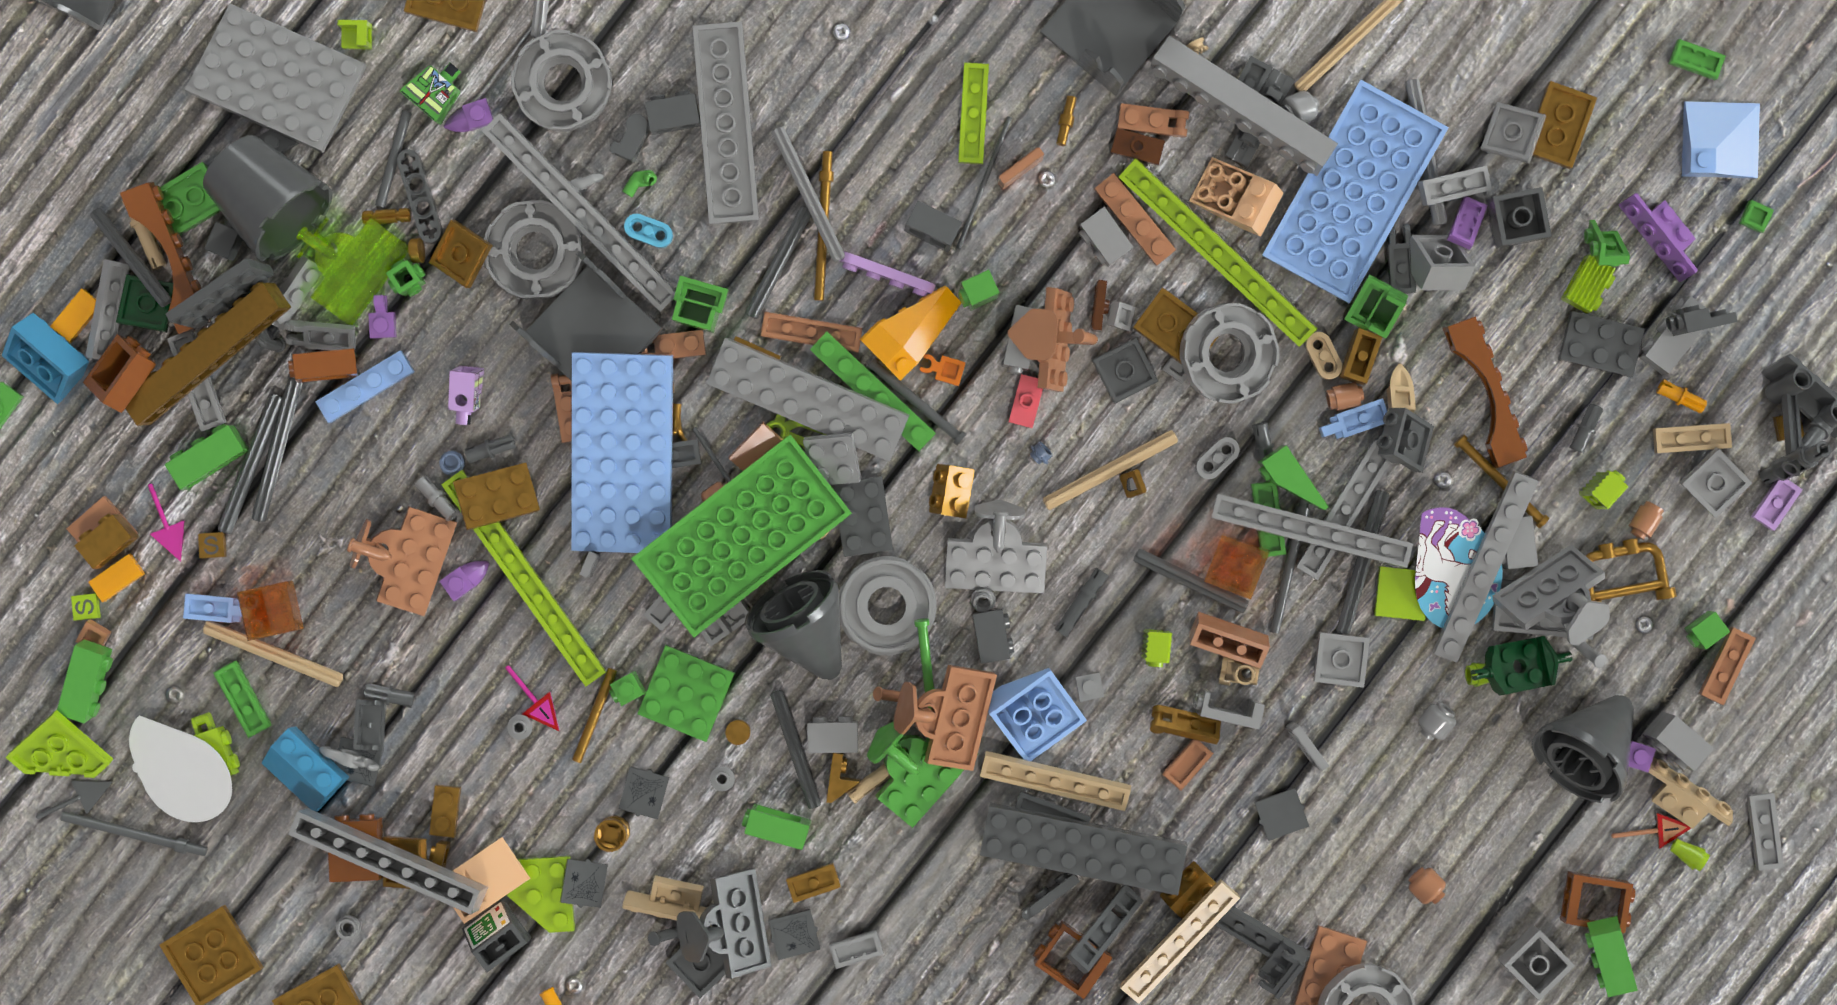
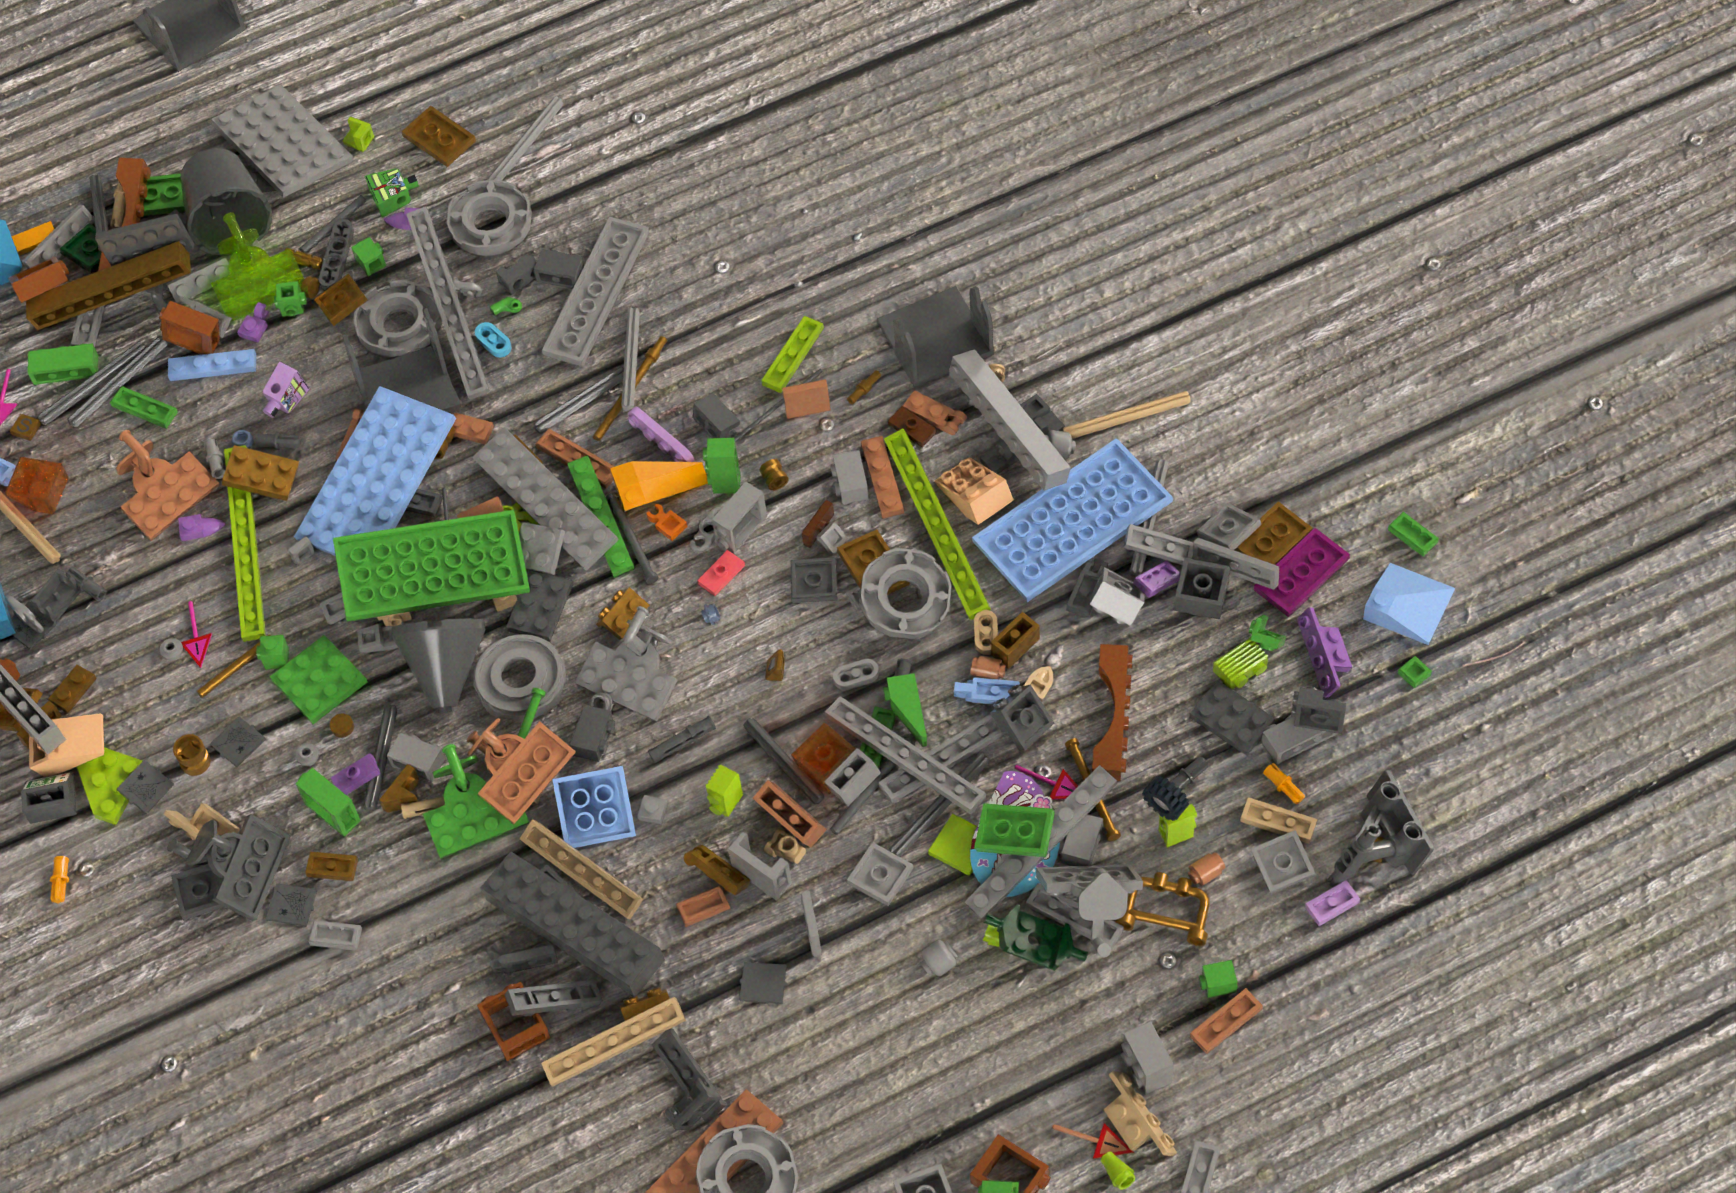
camera: 30 degrees right, 30 degrees down
bright green plate [672,276,729,333] -> none
pearl gold bar [673,404,687,441] -> none
nougat plate [1008,287,1098,392] -> none
tan axle [1043,430,1178,510] -> none
bright green plate [1344,274,1408,339] -> none
nougat head [1408,867,1446,904] -> none
dark grey cone [1532,695,1634,803] -> none
medium lavender brick [1629,741,1656,772] -> none
none -> bright green tile [110,386,178,429]
none -> medium lavender plate [331,753,381,795]
none -> bright green brick [351,237,386,276]
none -> light grey piece [690,506,722,552]
none -> pearl gold wheel [759,459,789,491]
none -> light grey brick [825,748,881,806]
none -> bright green plate [974,803,1055,857]
none -> dark pink piece [1015,765,1078,800]
none -> black bush [1142,776,1189,821]
none -> light grey plate [1193,538,1279,590]
none -> magenta plate [1254,528,1350,617]

